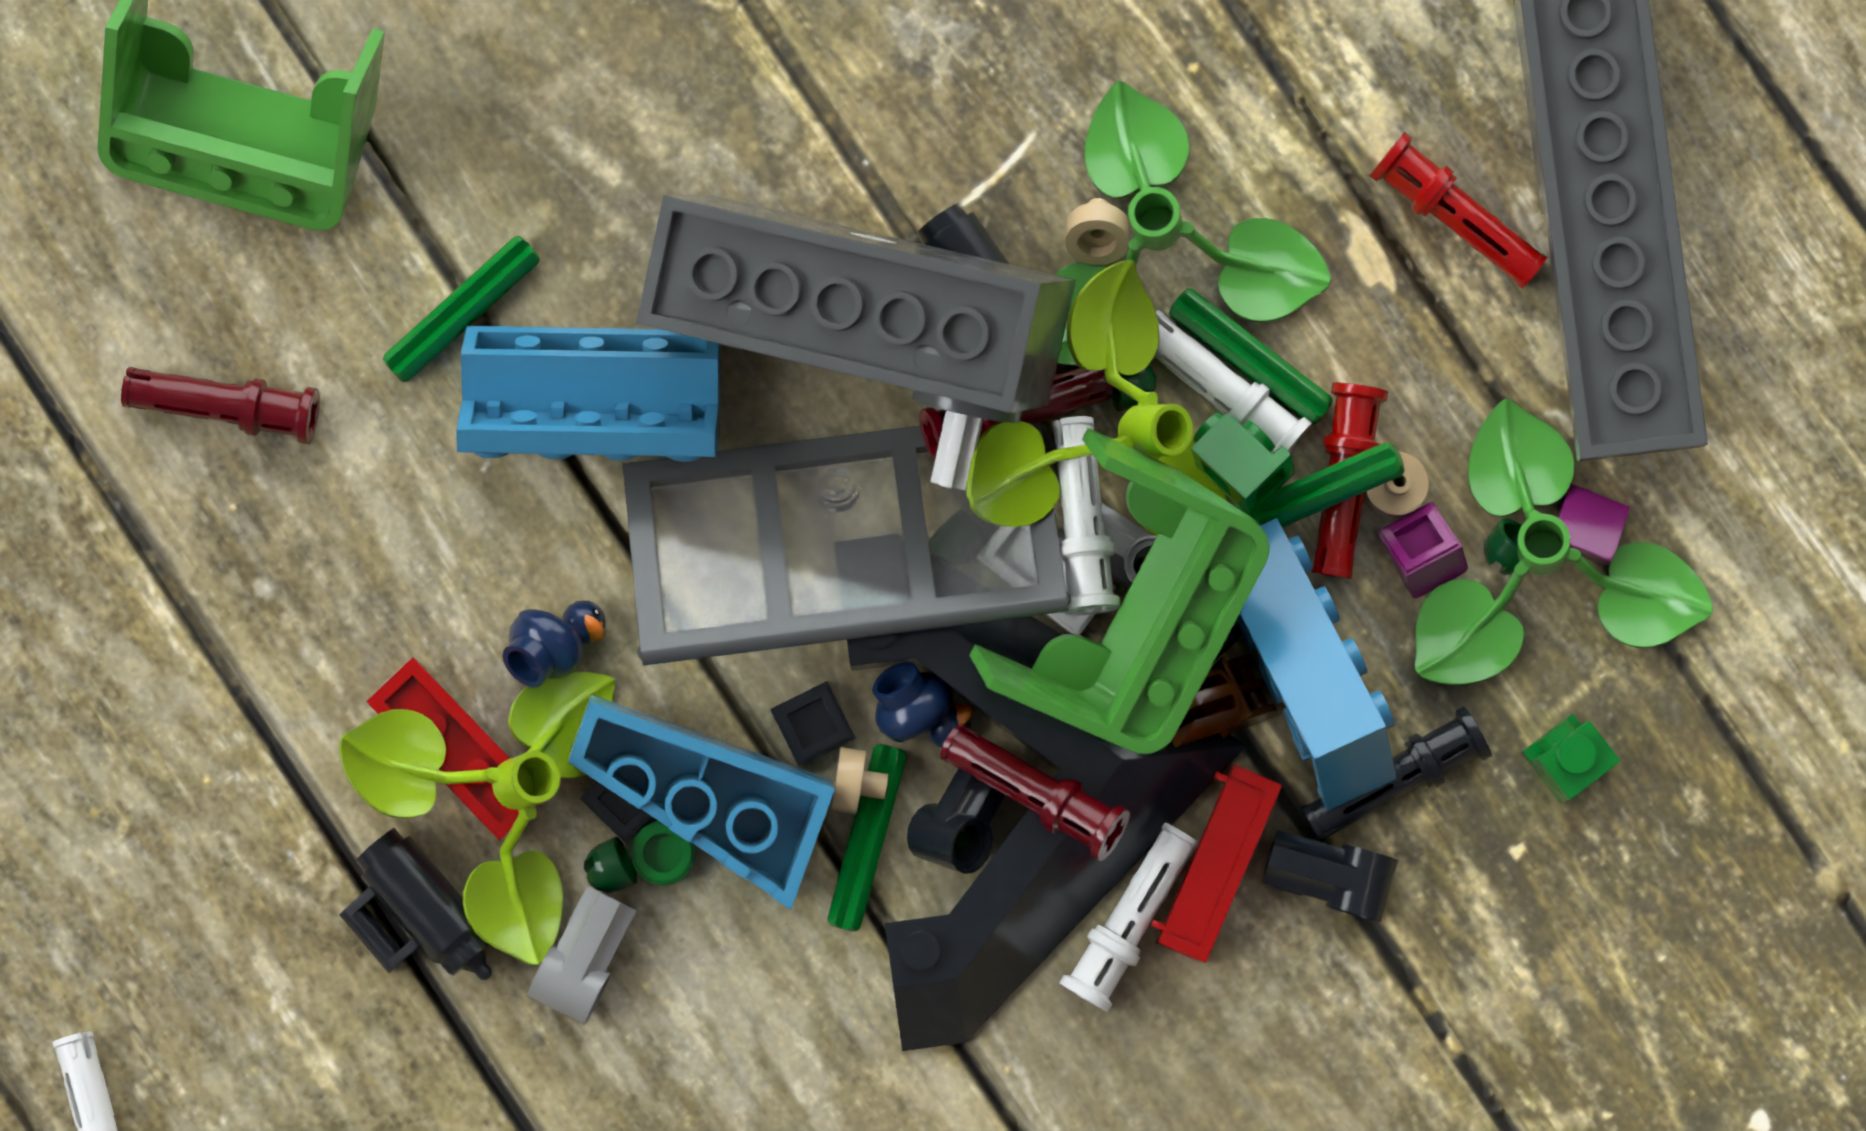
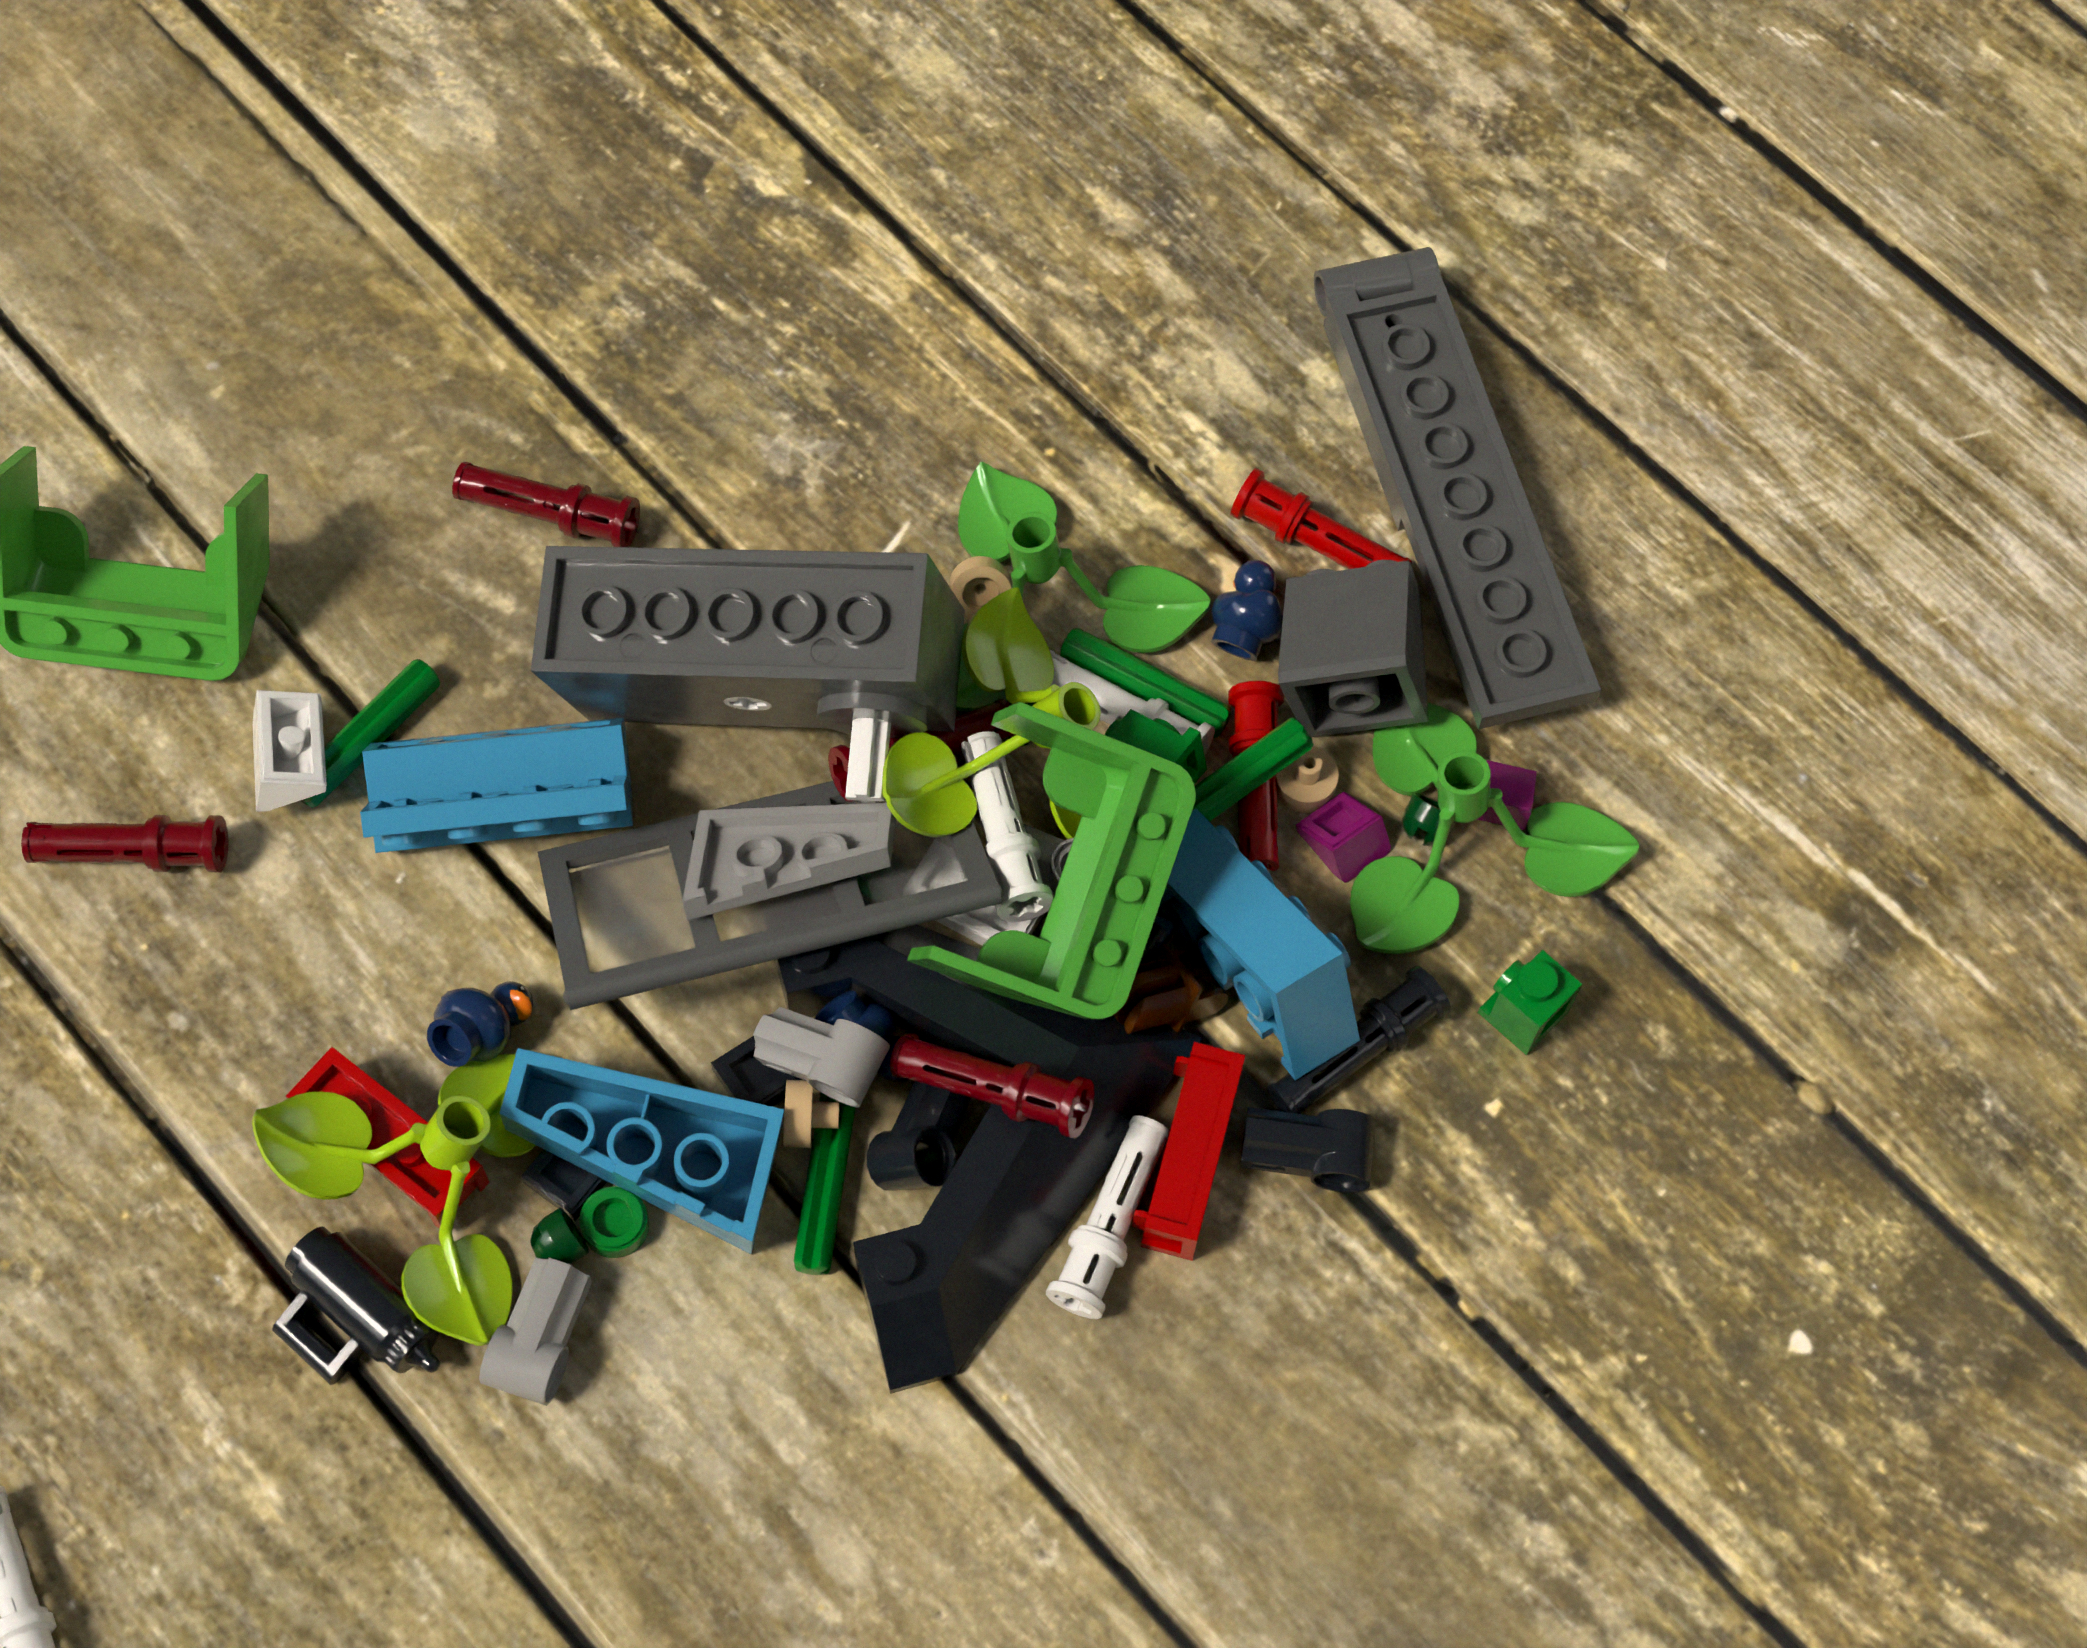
camera: 10 degrees left, 20 degrees down
none -> white slope [253,690,327,812]
none -> dark red pin [452,462,640,547]
none -> light grey wing [682,803,896,920]
none -> light grey piece [753,1007,890,1107]
none -> dark blue animal [1211,560,1283,661]
none -> dark grey slope [1278,560,1429,737]

